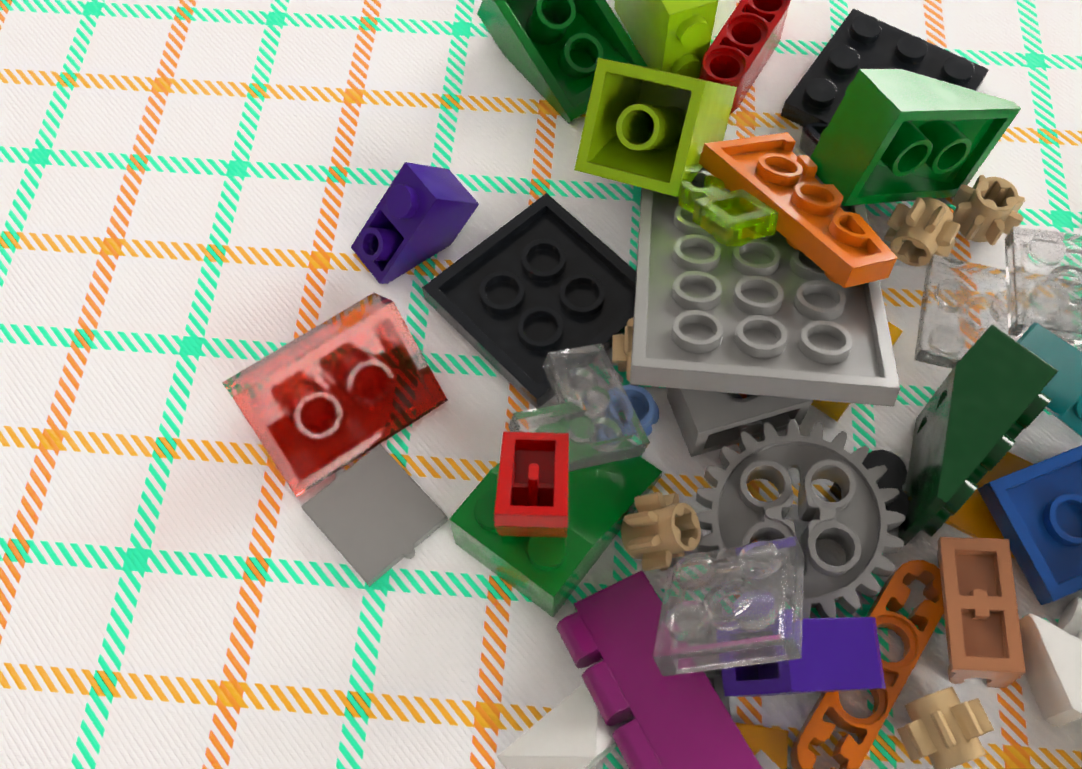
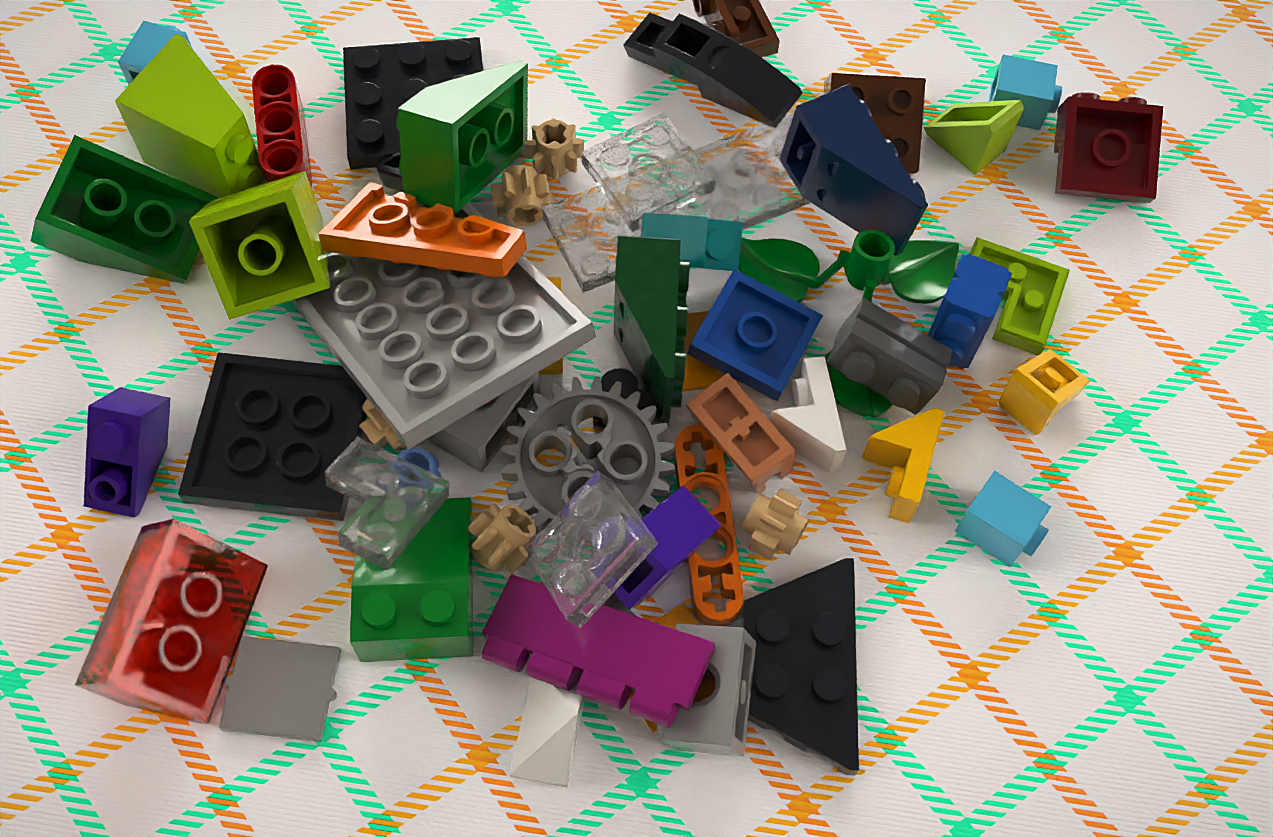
camera: 45 degrees left, 0 degrees up
red slope [494,432,569,537] -> none
clear neon green plate [678,175,779,246] -> none

